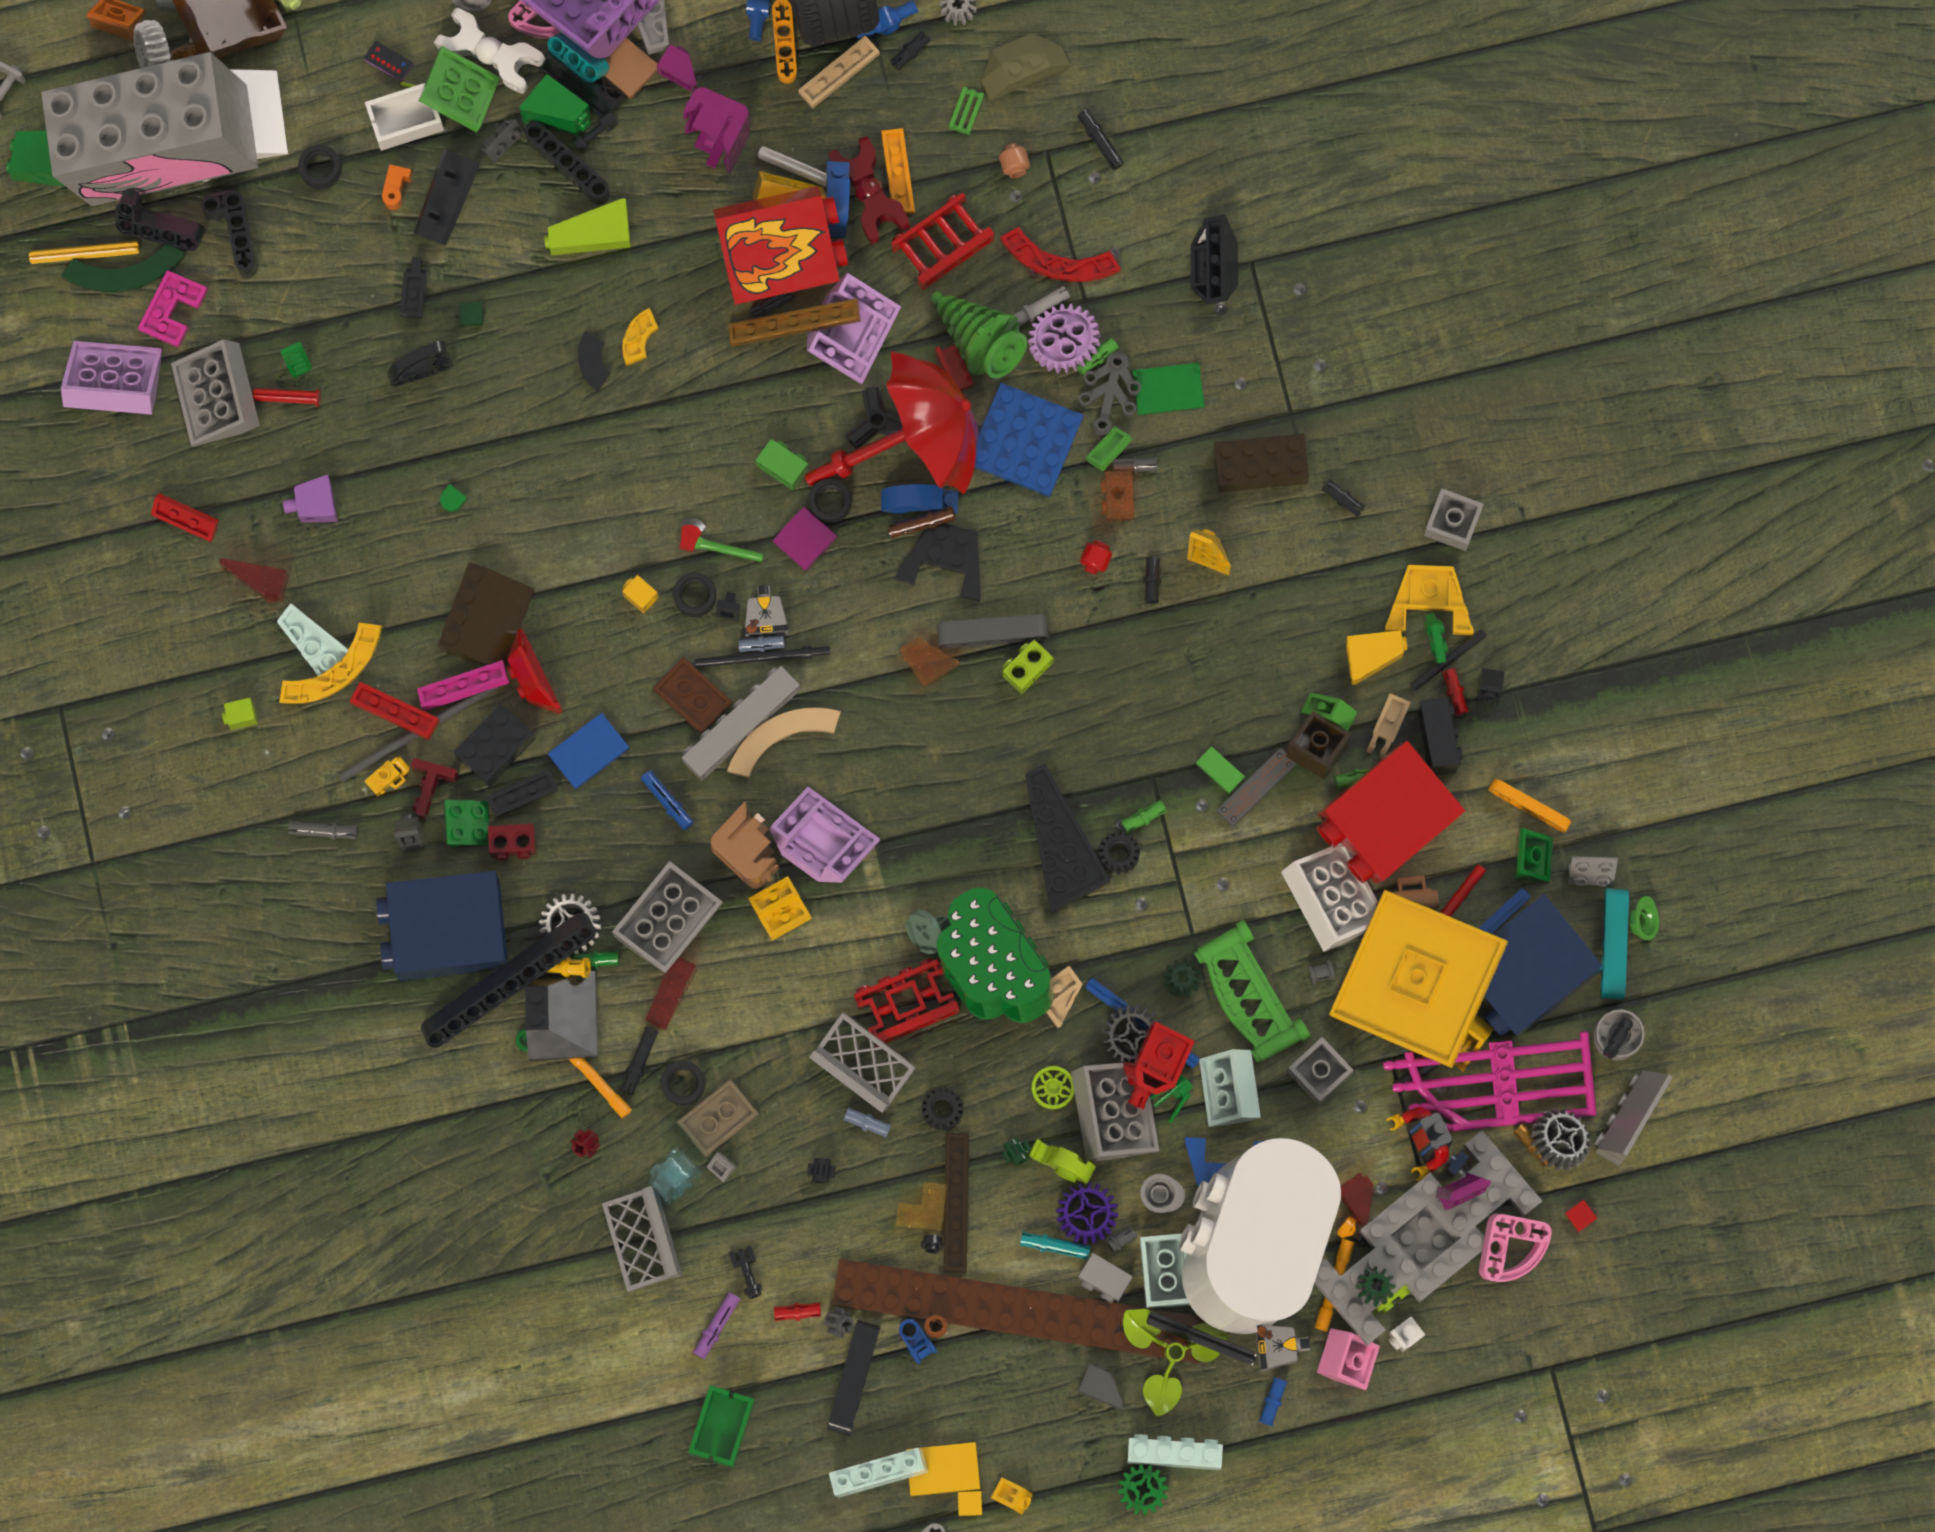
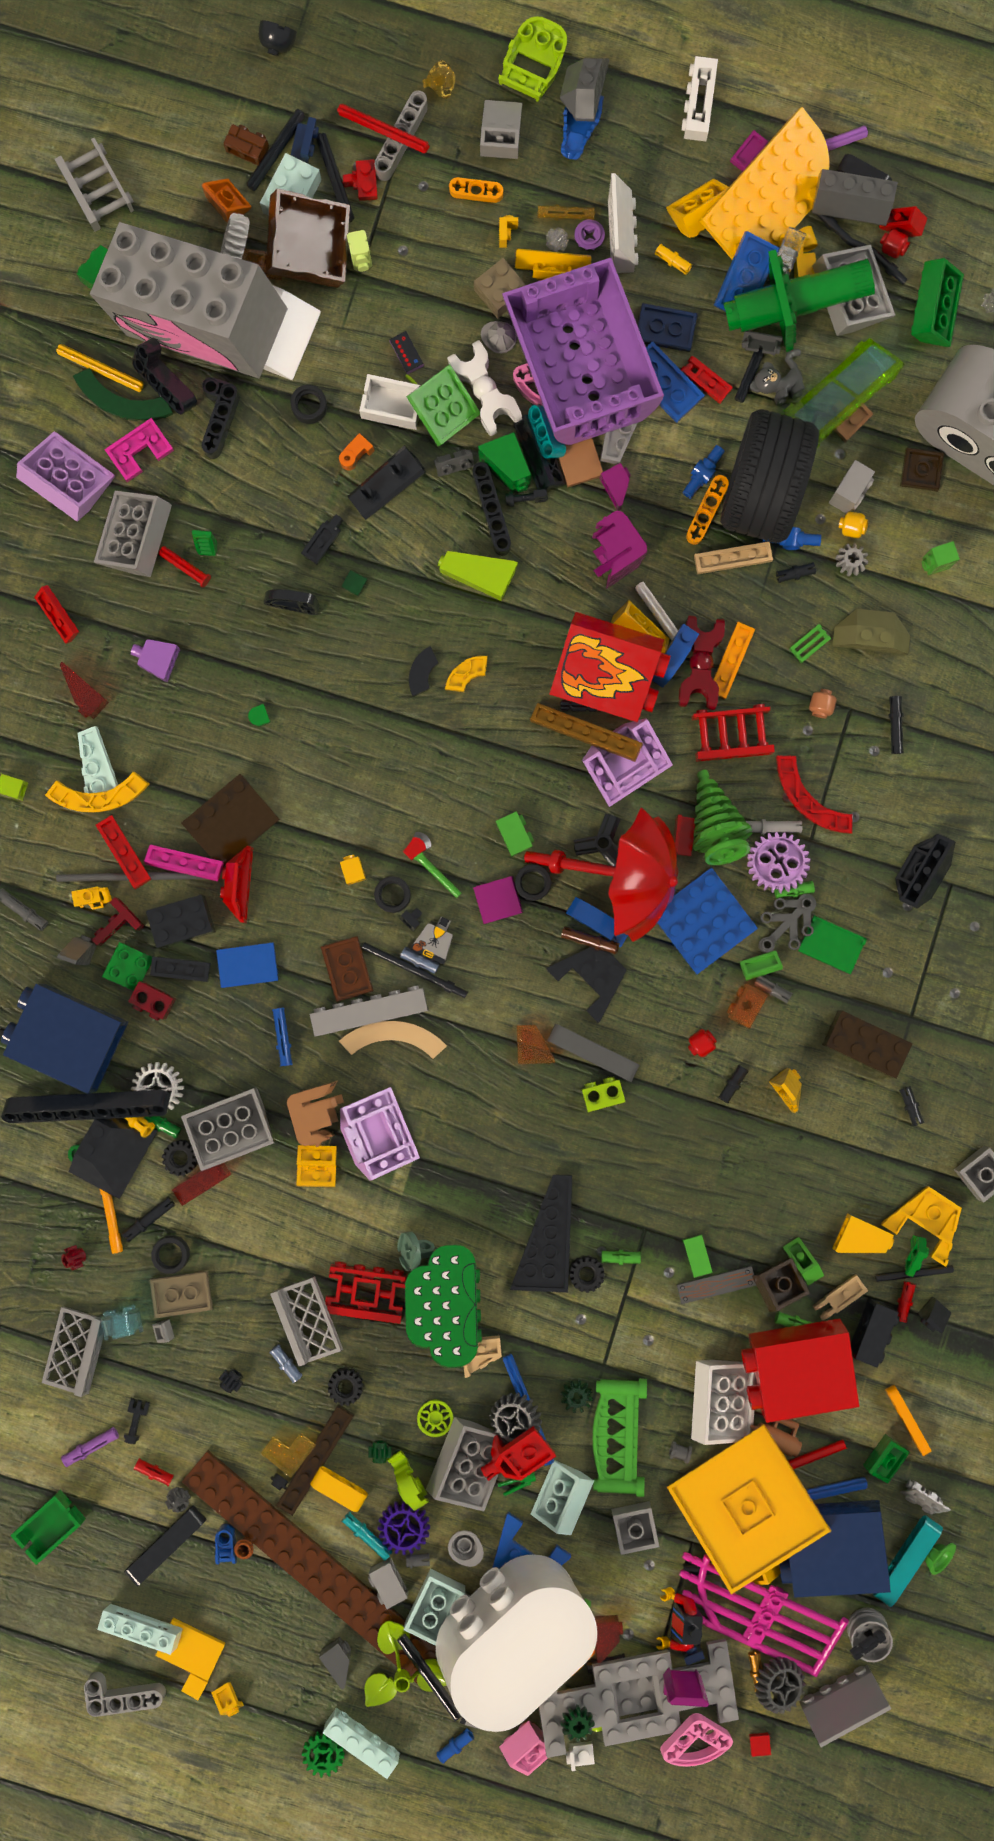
camera: 30 degrees right, 10 degrees up
none -> black tyre [162,1140,198,1176]
none -> yellow beam [310,1466,368,1512]

